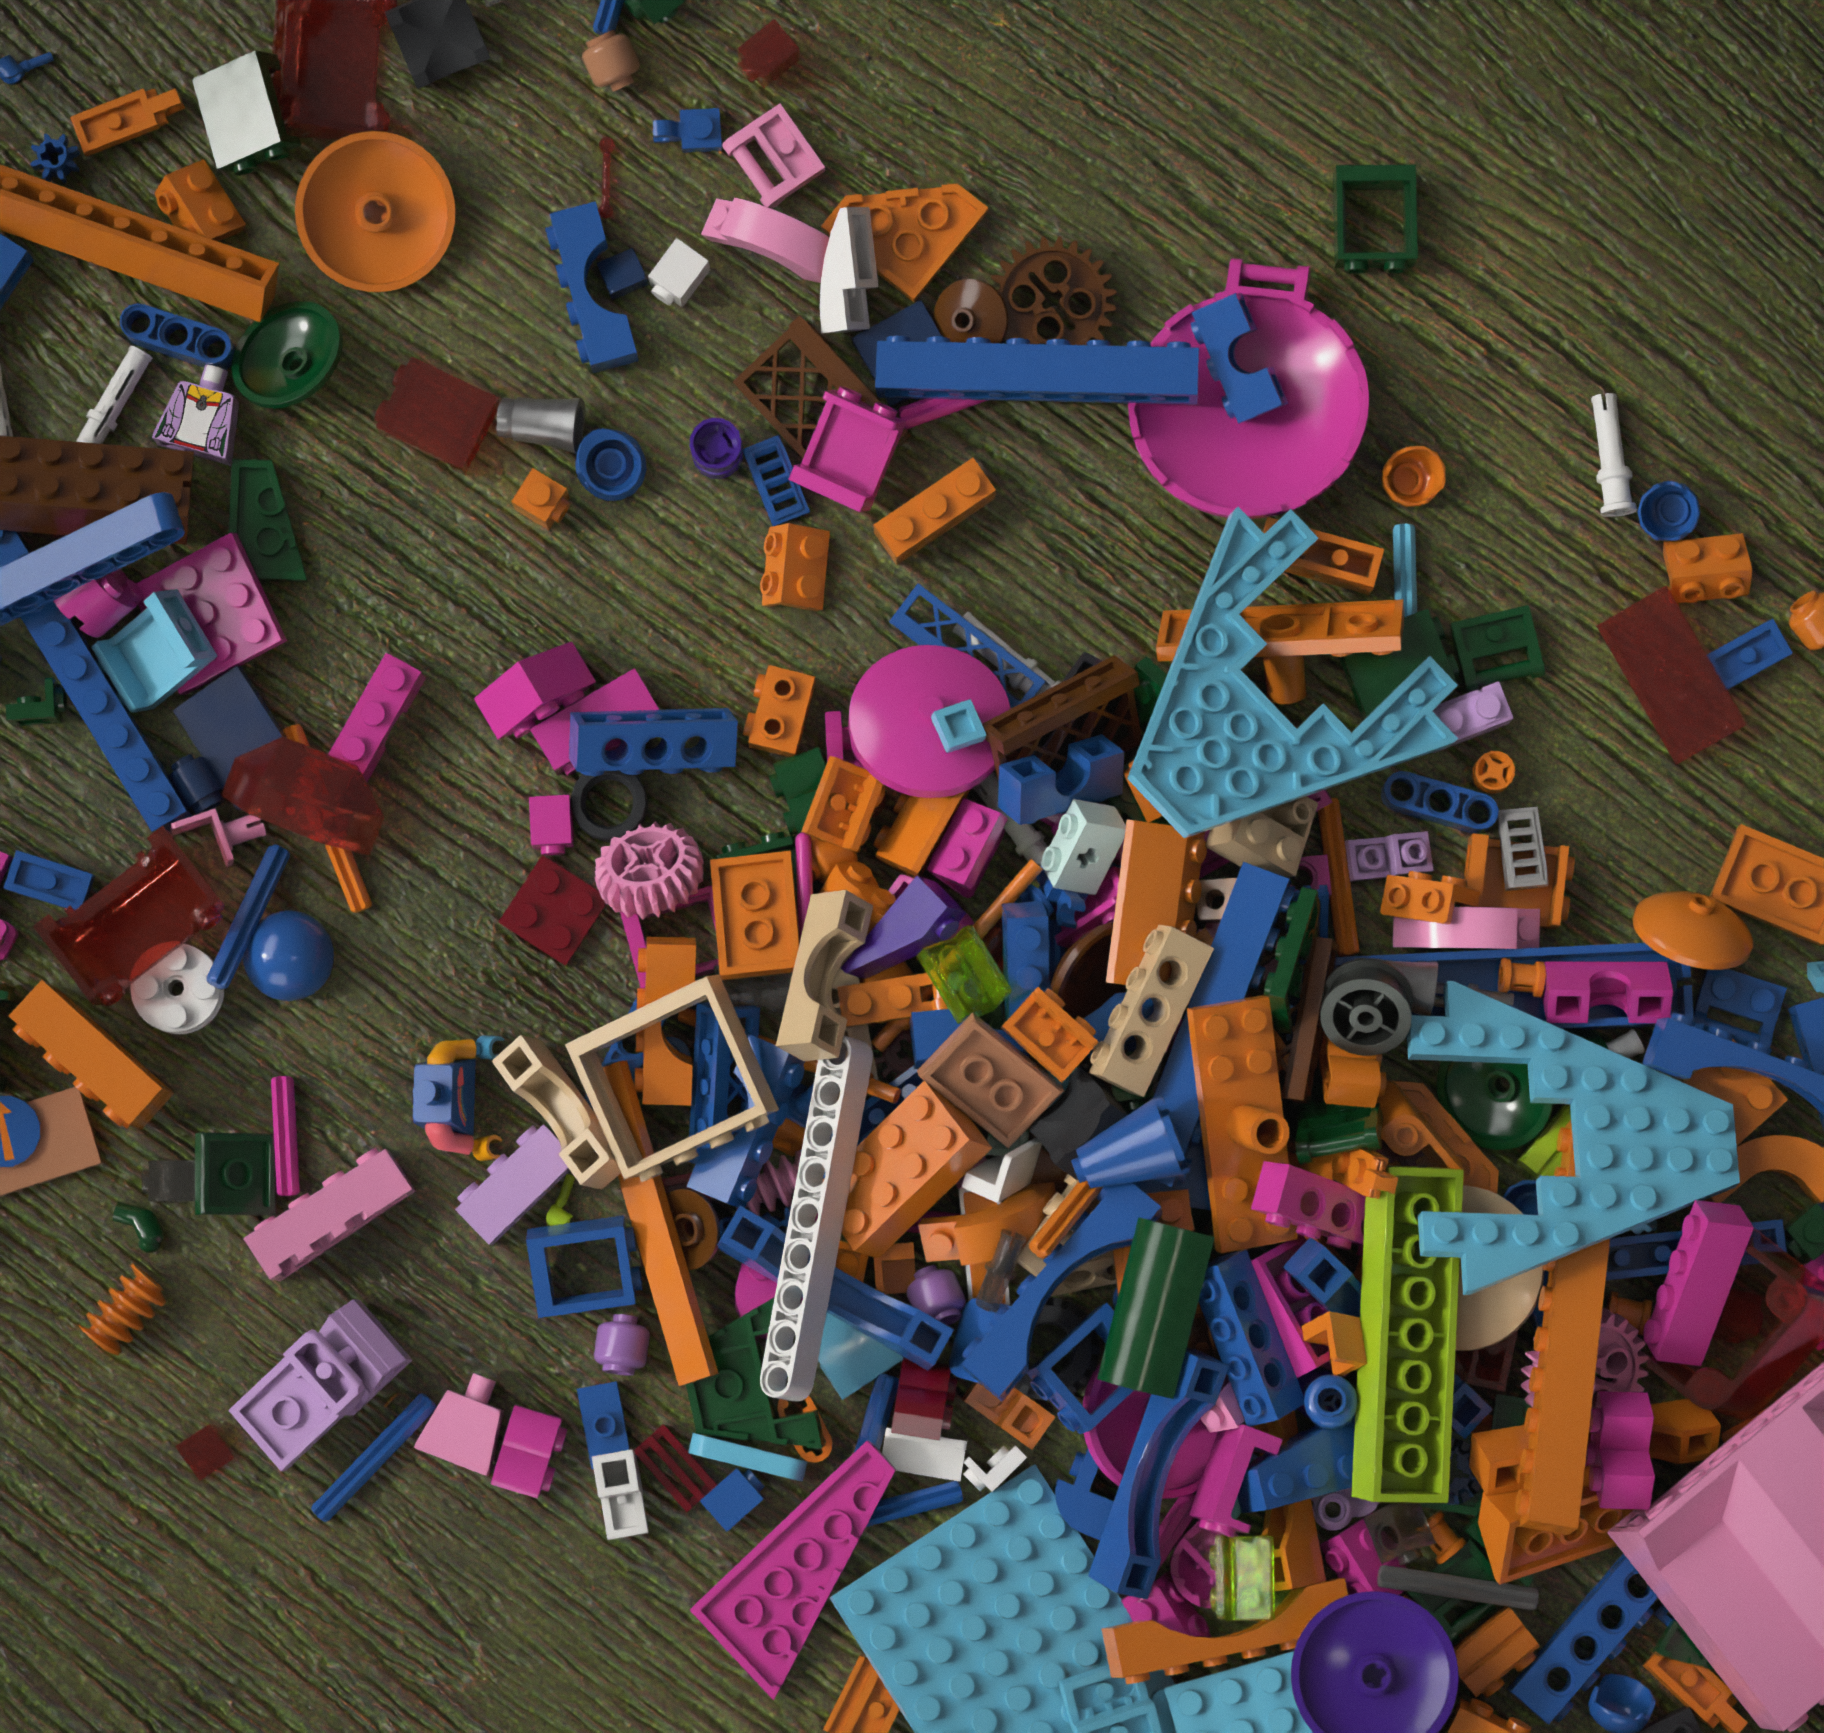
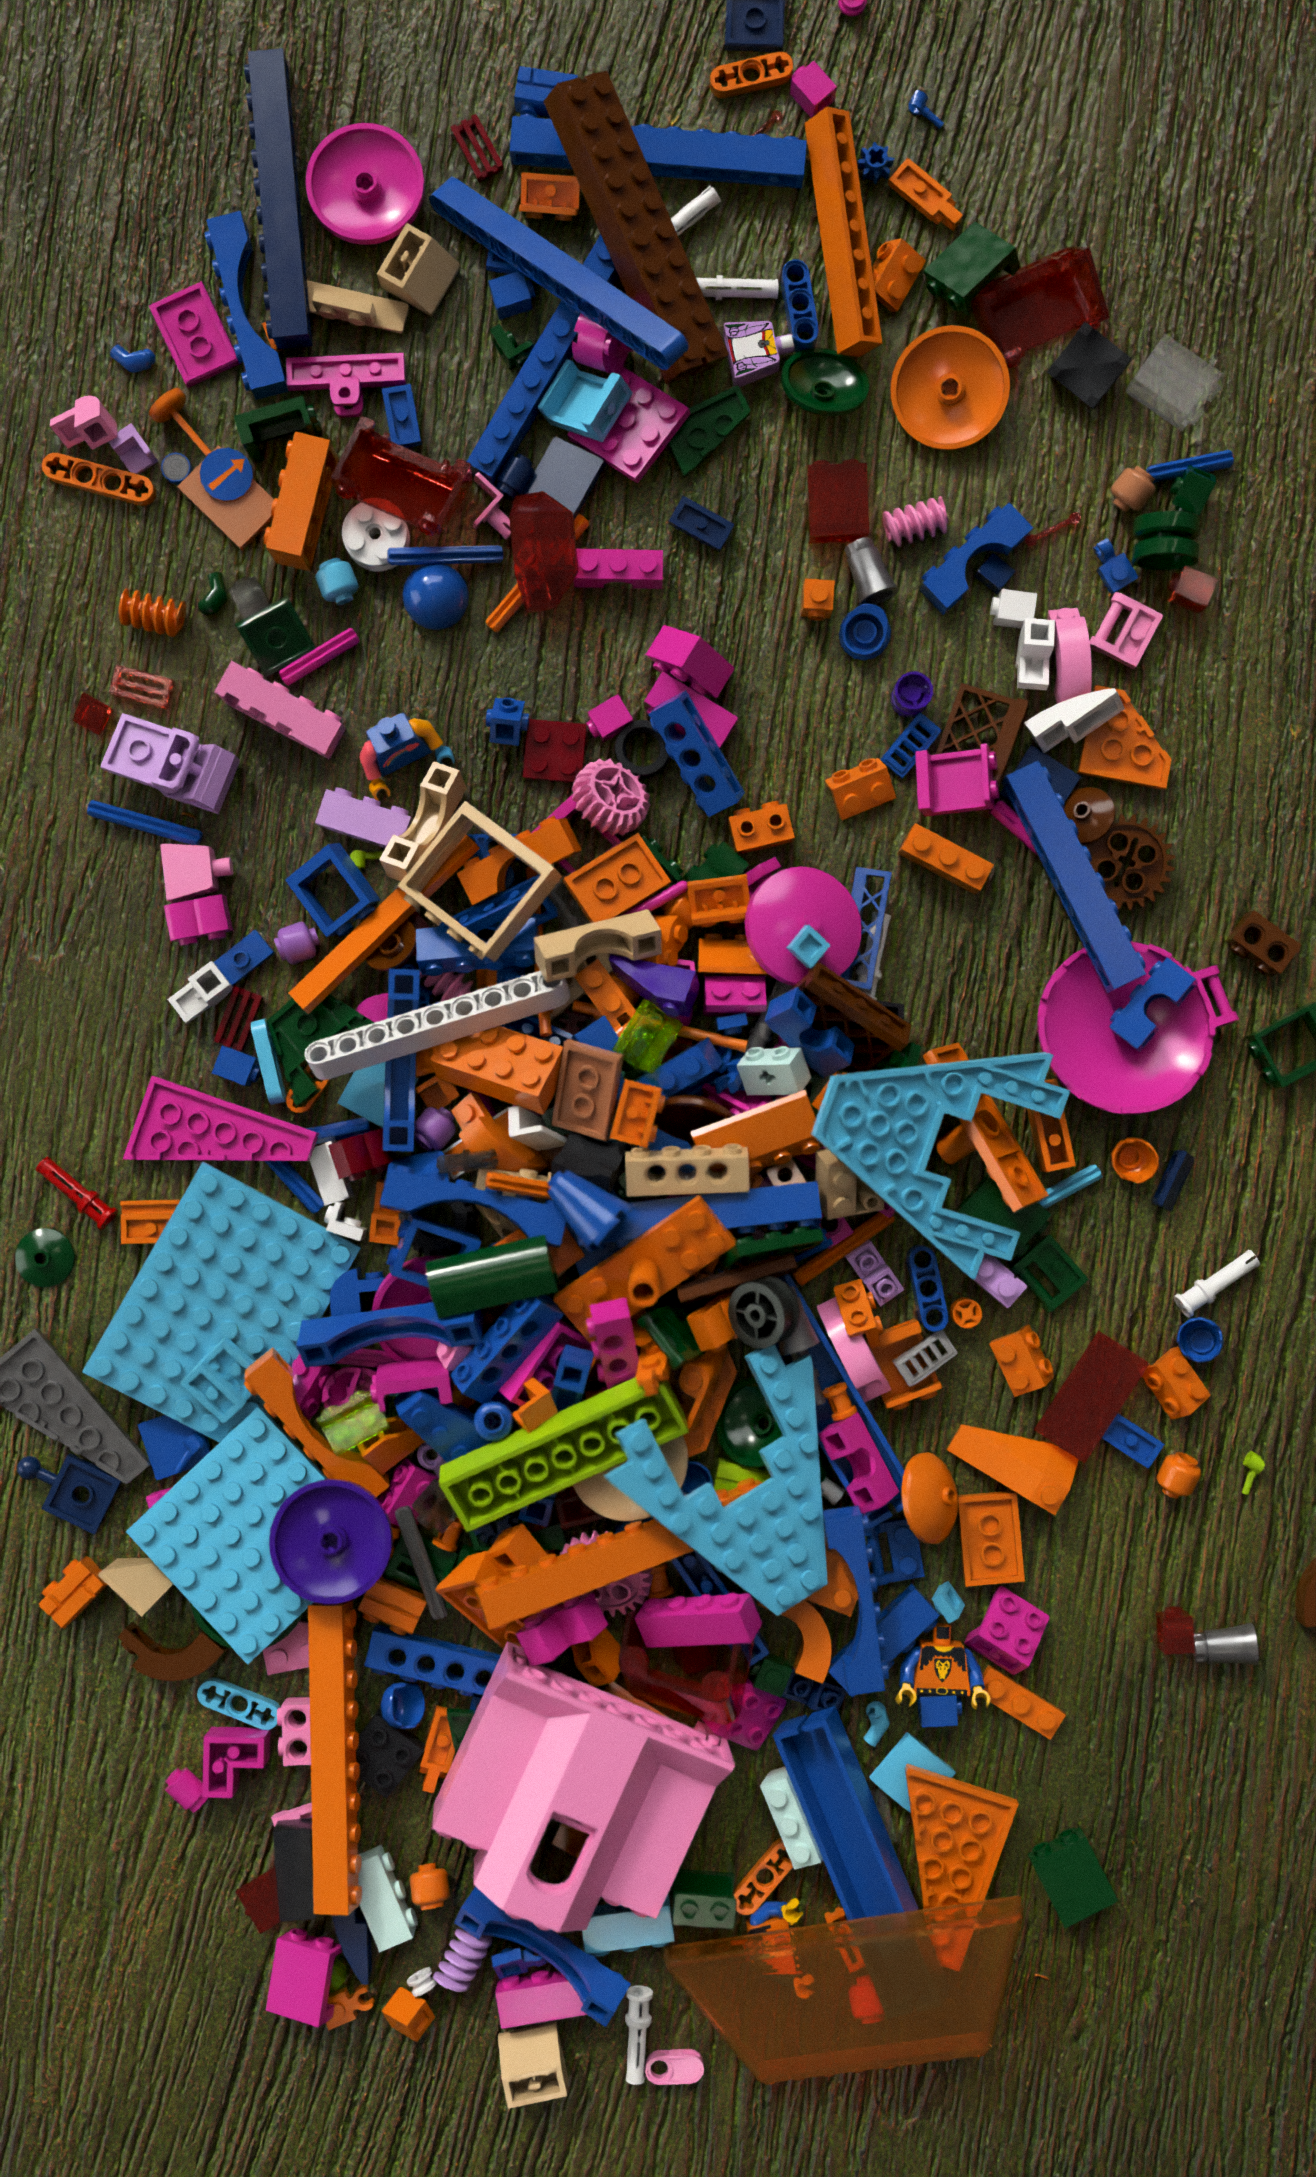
camera: 60 degrees right, 5 degrees up
none -> clear red tile [108,664,175,710]
none -> medium azure head [315,558,359,605]
none -> blue brick [486,698,529,746]
none -> dark blue plate [669,496,734,553]
none -> blue plate [714,1013,748,1036]
none -> bright pink piece [883,496,948,547]
none -> orange wedge [946,1424,1079,1515]
none -> orange bracket [989,1324,1054,1397]
none -> white brick [1016,618,1055,691]
none -> dark green wheel [1132,511,1200,570]
none -> dark blue slope [1151,1150,1195,1211]
none -> reddish brown brick [1225,910,1302,976]

